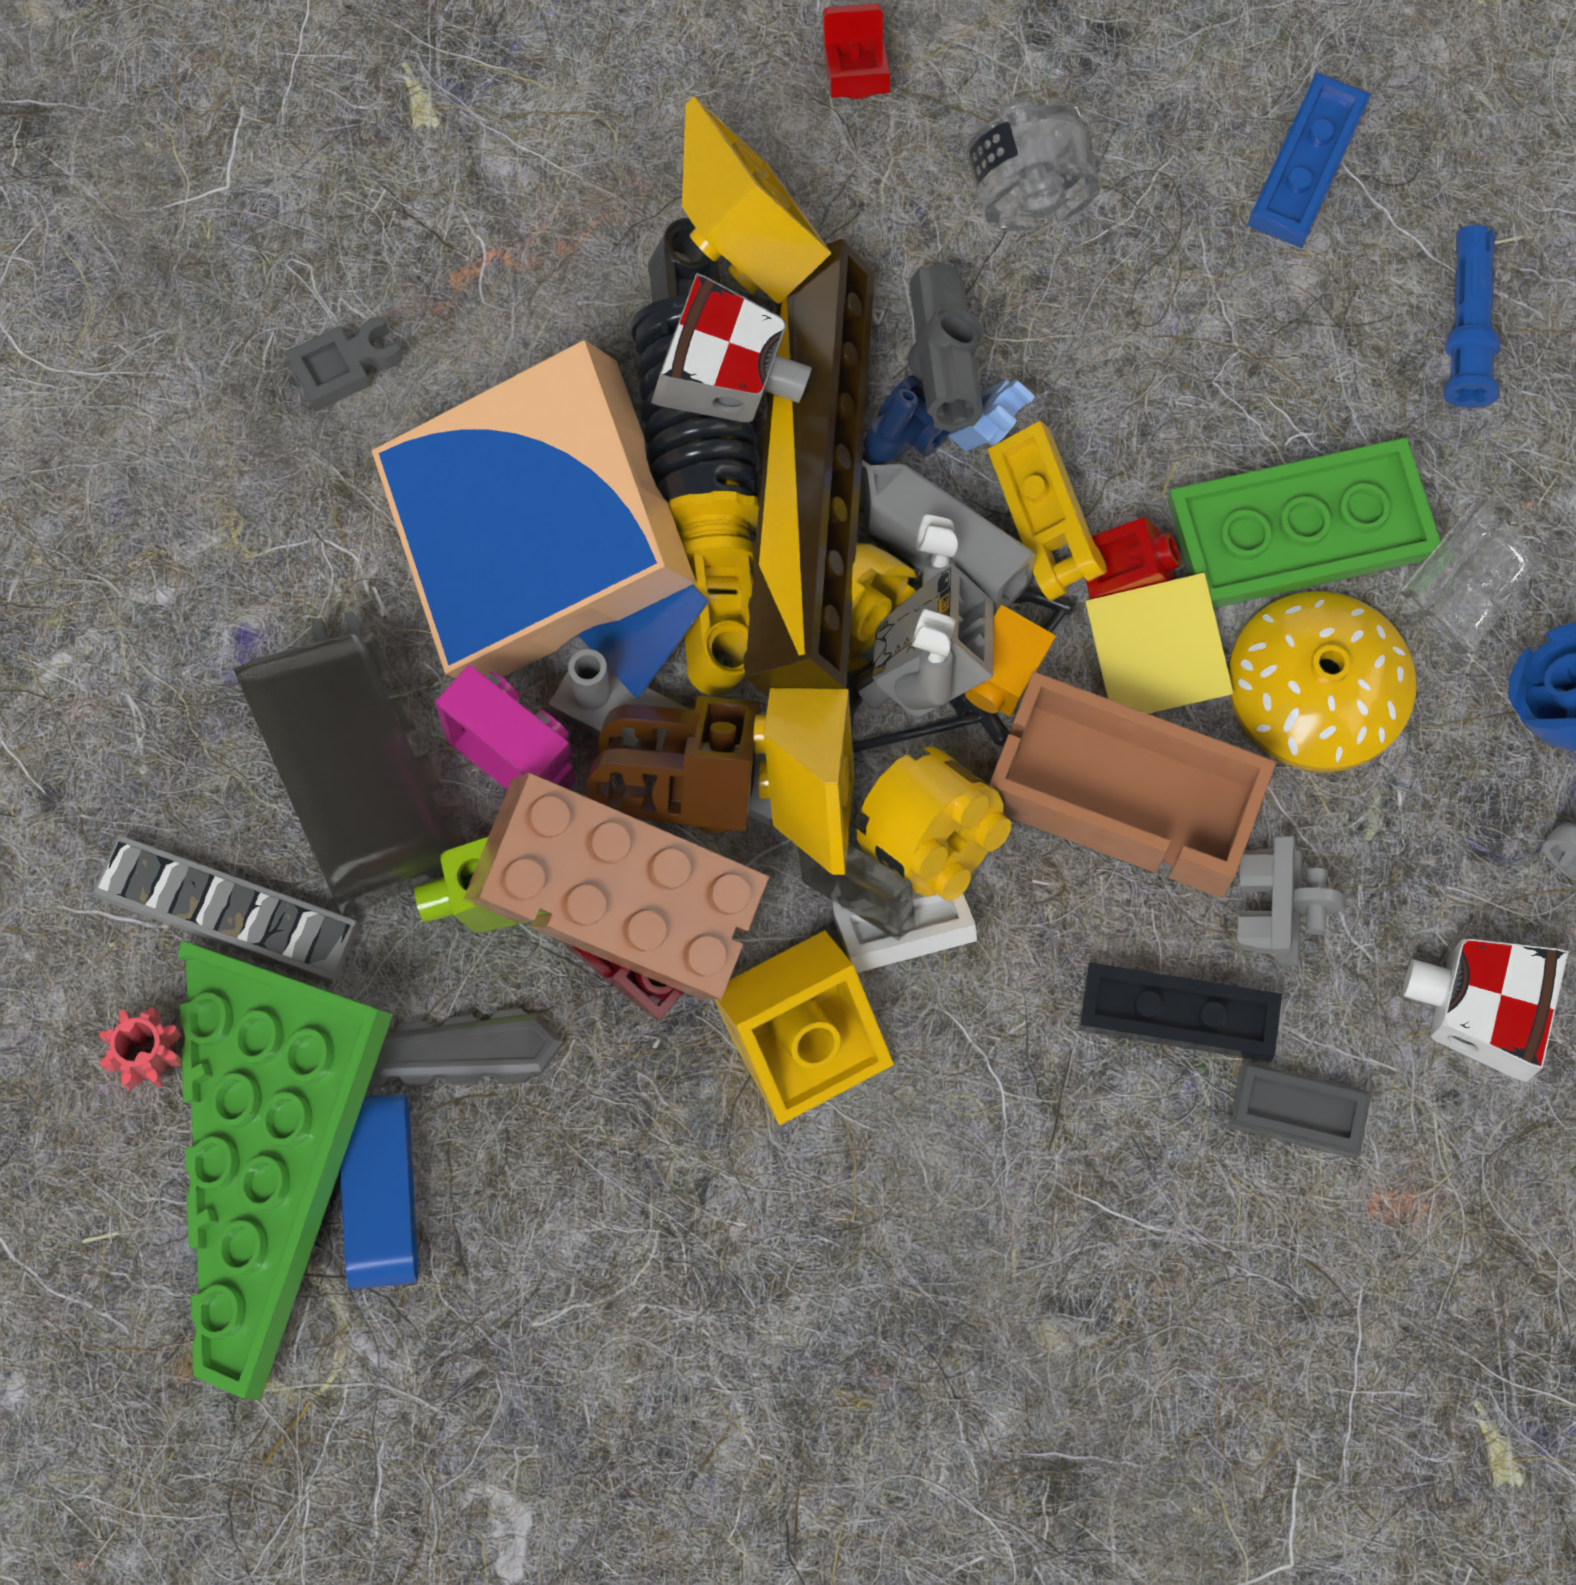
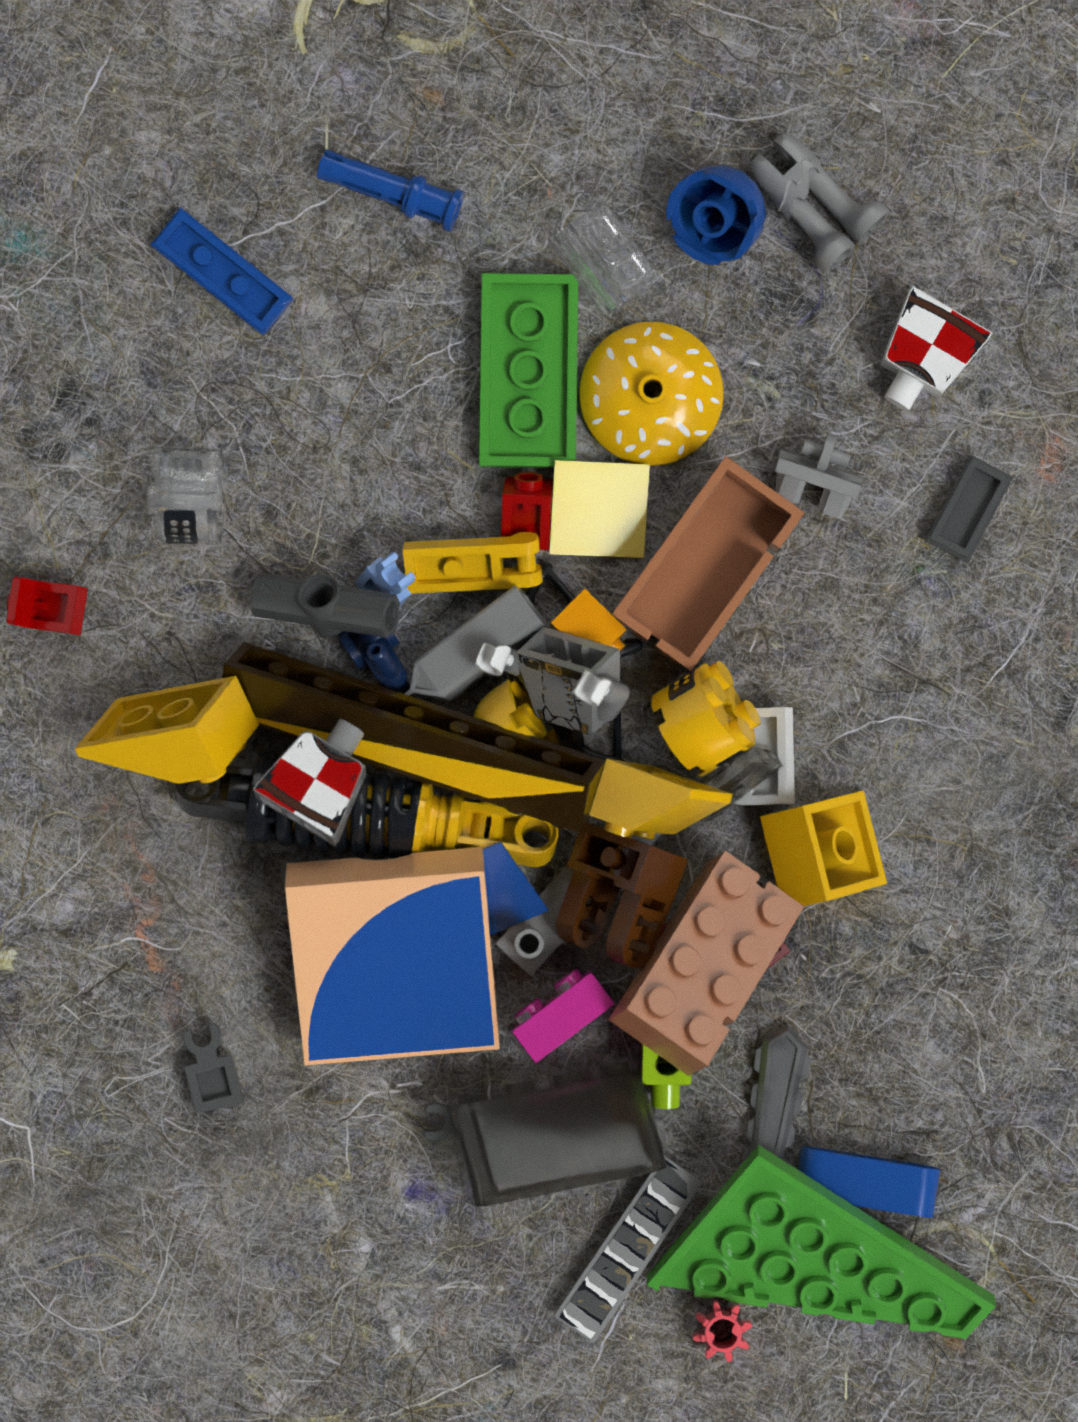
camera: 75 degrees left, 15 degrees up
black plate [1078,962,1282,1062] -> none

